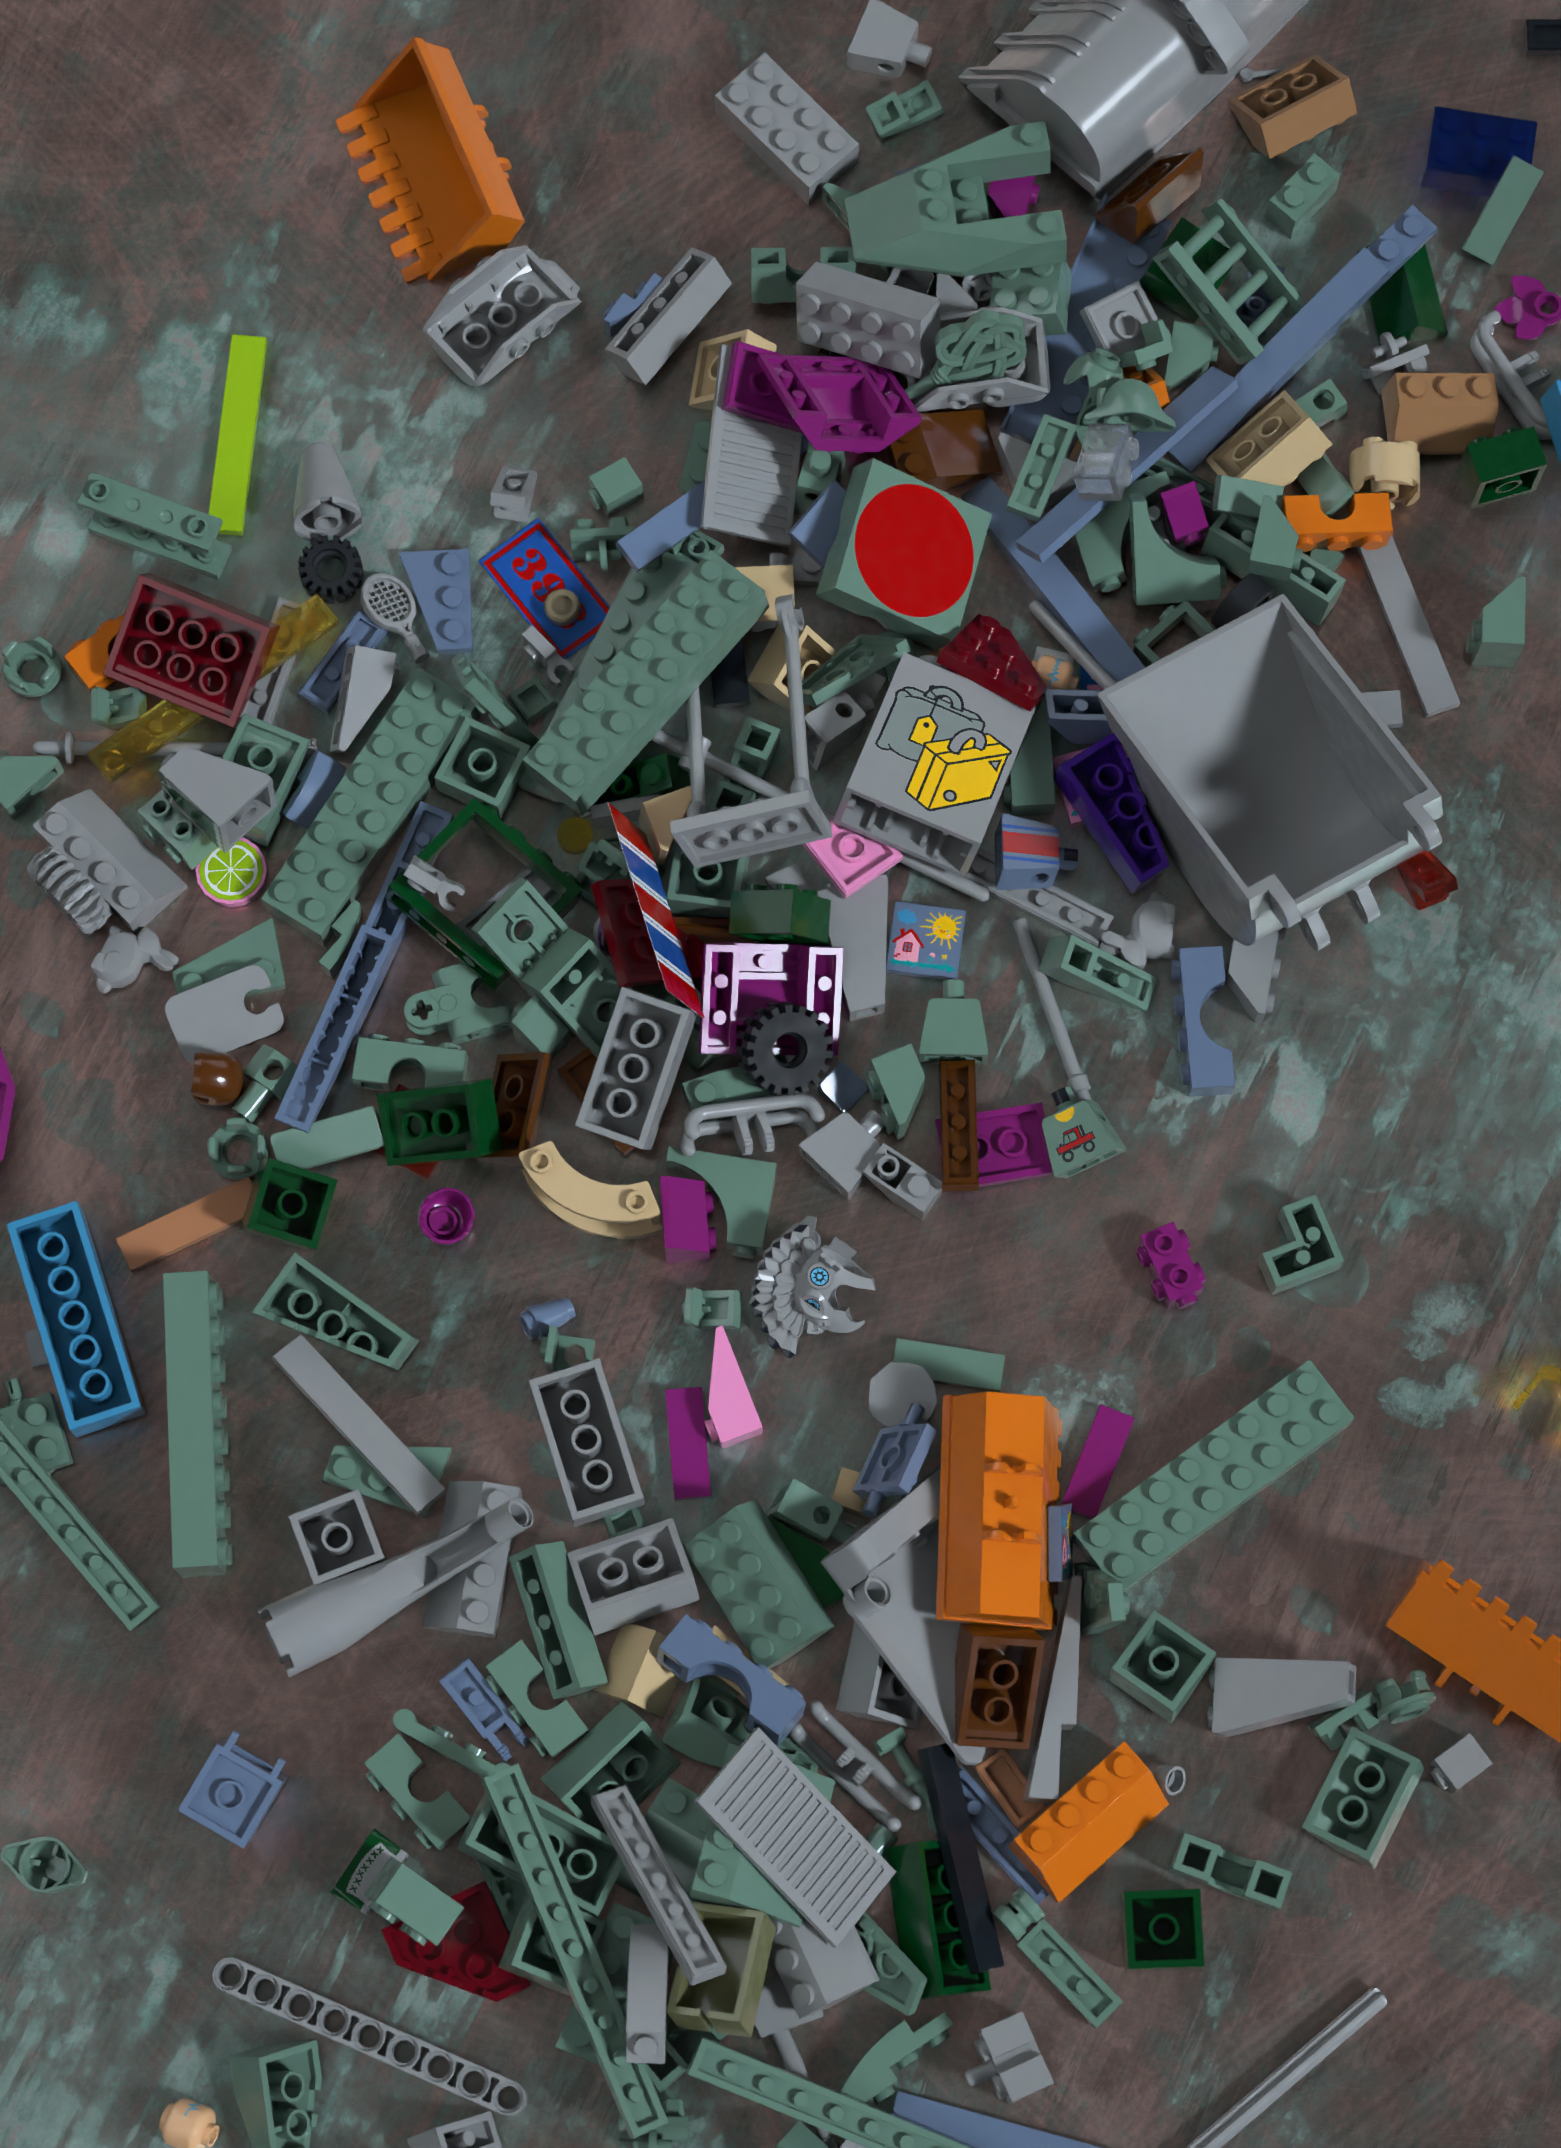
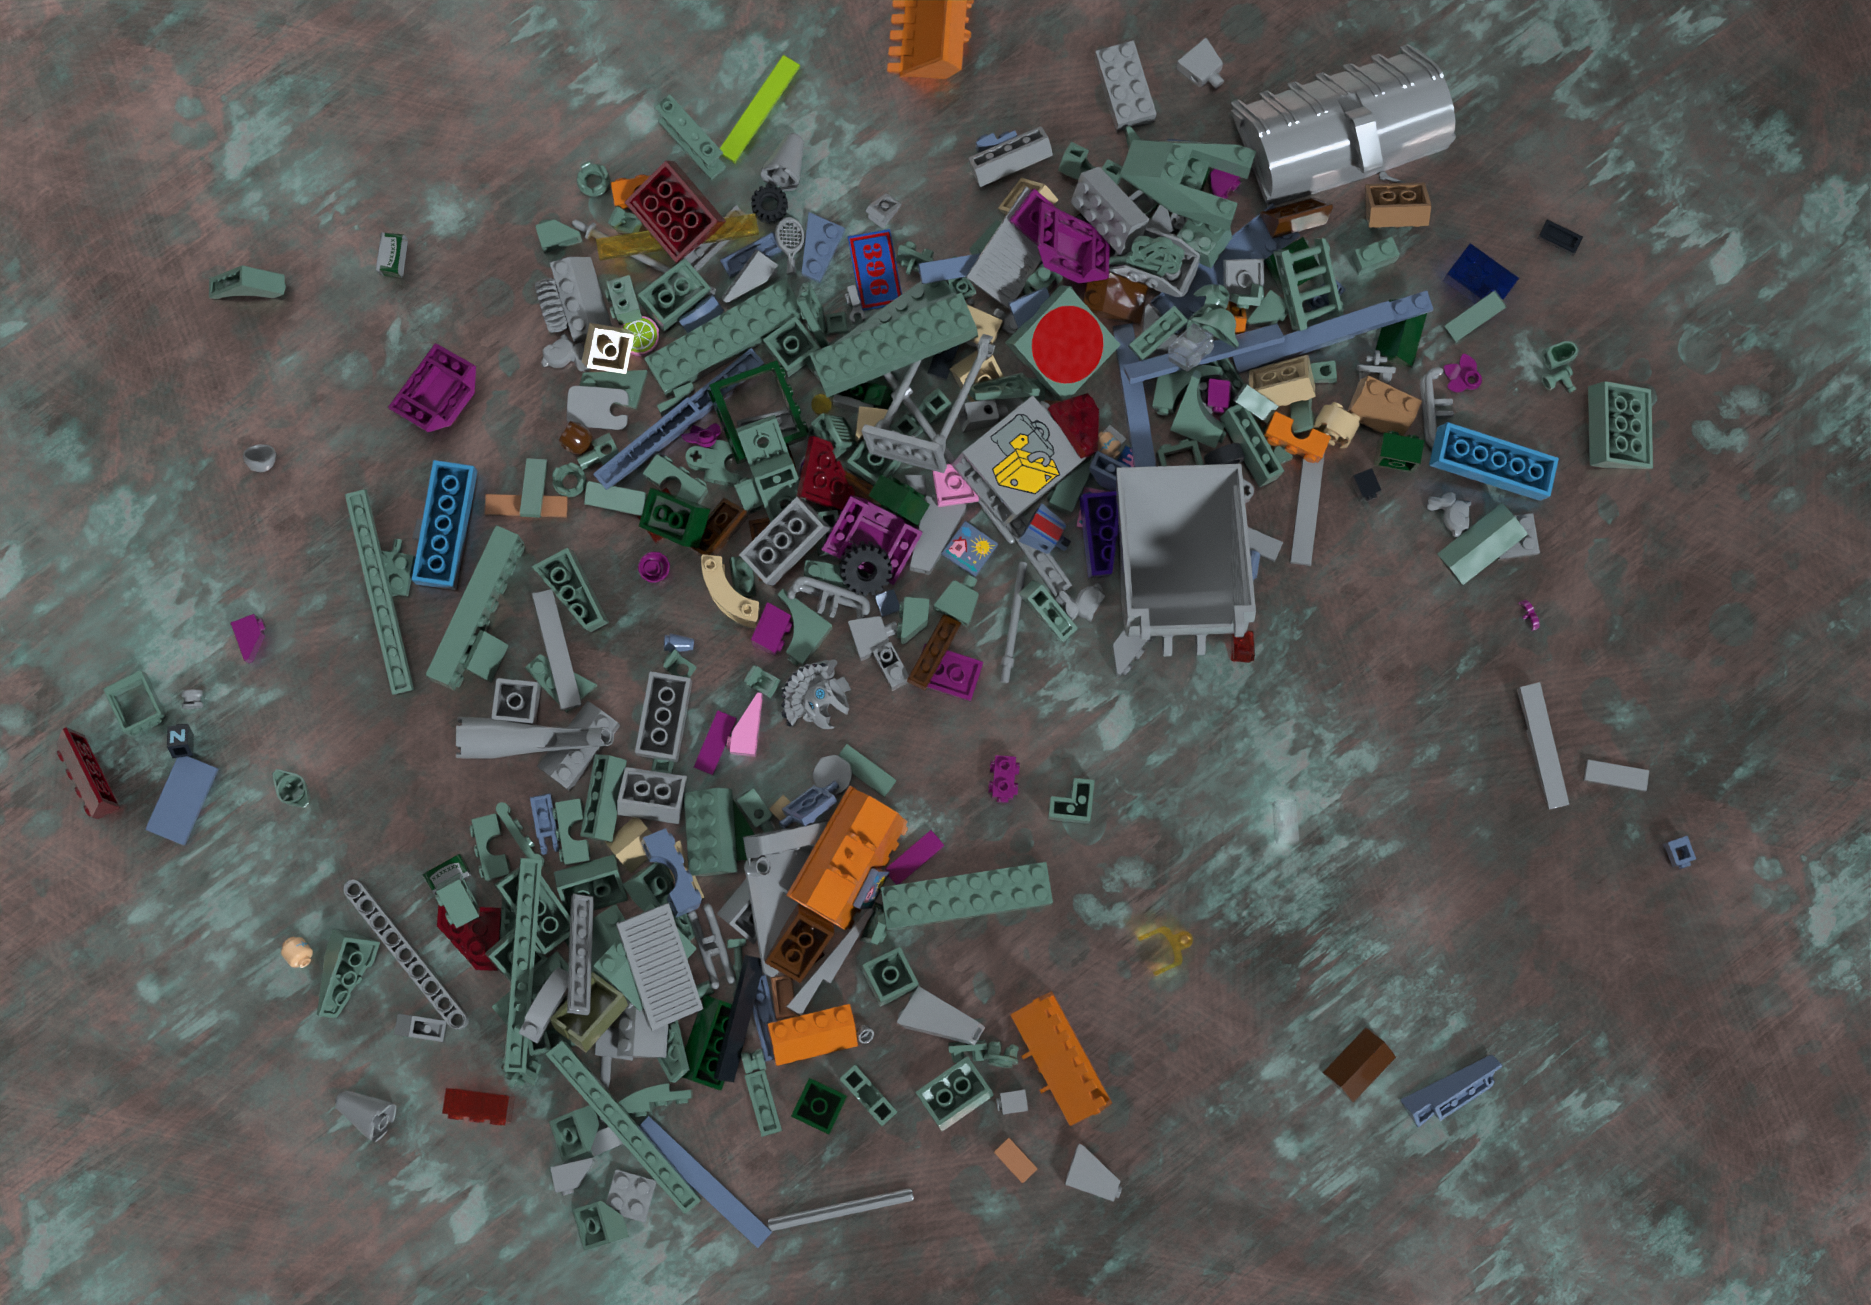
camera: 25 degrees right, 5 degrees up
light grey slope [158,746,277,853] -> none
sand blue container [178,1730,289,1849] -> none
dark green brick [239,1158,338,1252] -> none
light grey plate [404,855,466,912] -> none
light grey slope [423,245,582,387] -> none
dark tan tile [544,589,580,626] -> none
sand green brick [587,457,644,517] -> none
sticker [608,802,705,1019] -> none
sand green slope [865,80,945,138] -> none
light grey brick [964,2011,1054,2104] -> none
light grey bar [1029,600,1116,690] -> none
sand green torso [1042,1086,1127,1179] -> none
sand blue arch [1171,946,1235,1097] -> none
sand green slope [1247,495,1303,581] -> none
sand green slope [1466,576,1526,668] -> none
none -> sand green slope [462,630,509,683]
none -> sand green tile [520,458,548,518]
none -> tan brick [582,323,634,374]
none -> magenta plate [681,423,721,447]
none -> sand green tile [729,556,756,598]
none -> nougat tile [994,1138,1038,1184]
none -> black brick [1350,468,1381,502]

